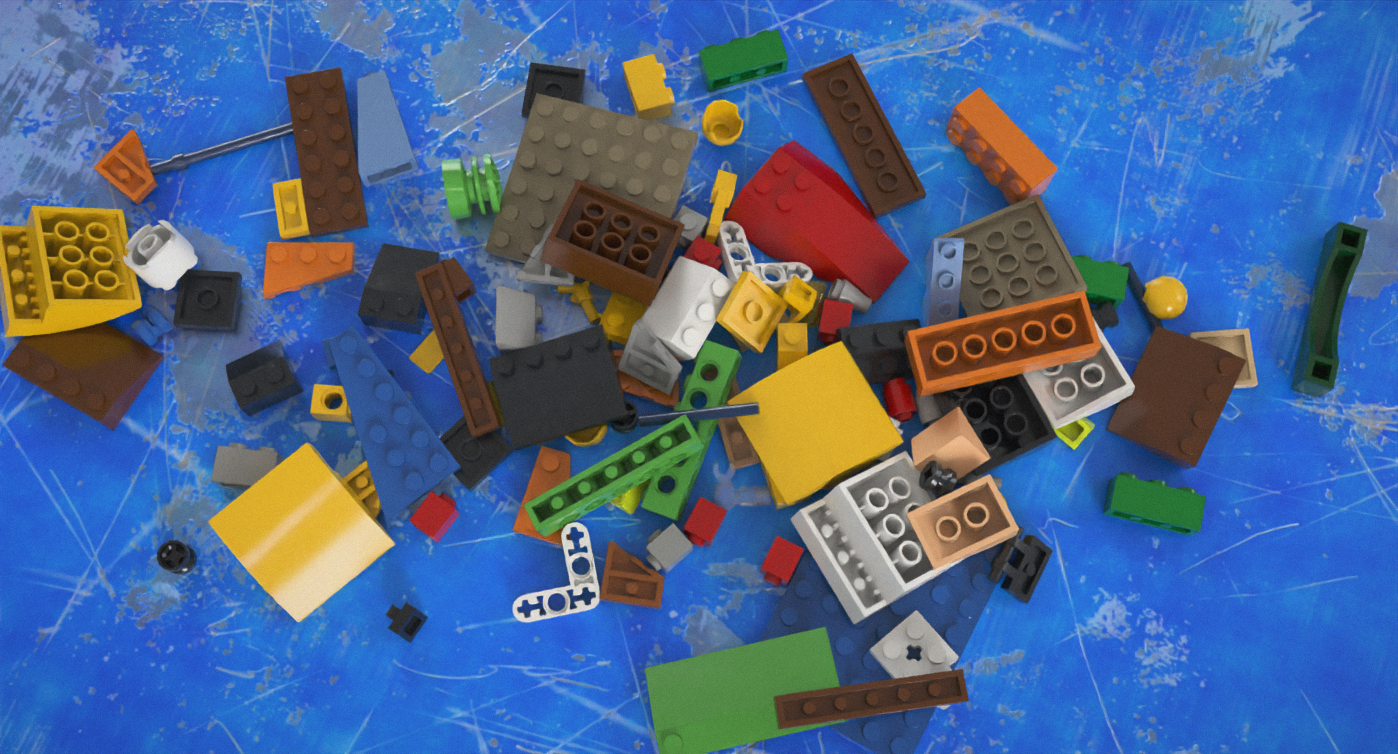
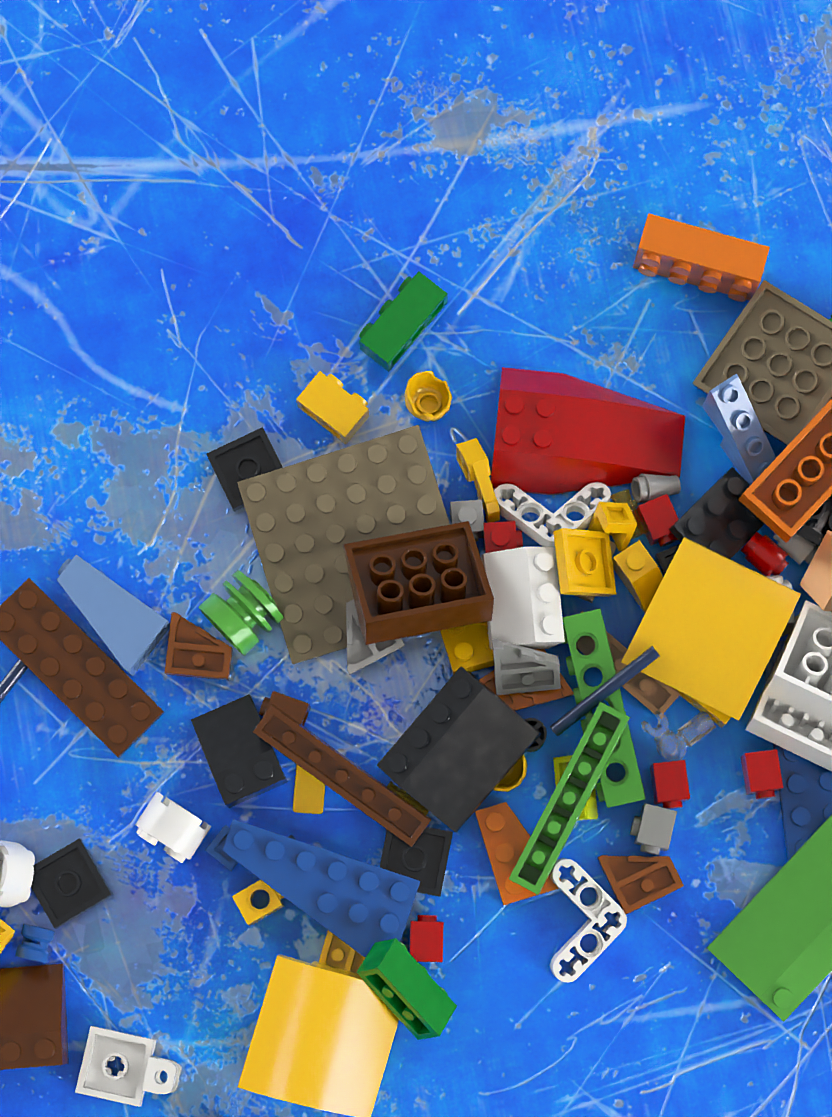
camera: 30 degrees left, 5 degrees up
light grey brick [210,443,285,490] -> none
black slope [225,340,303,417] -> none
orange wing [263,242,355,300] -> none
yellow plate [272,178,310,240] -> none
black tile [385,602,428,643] -> none
light grey slope [496,286,543,355] -> none
yellow piece [558,281,603,324] -> none
reddish brown plate [802,53,926,219] -> none
none -> white plate [75,1026,182,1107]
none -> white brick [135,792,212,863]
none -> dark orange wing [164,612,233,681]
none -> green brick [356,938,457,1040]

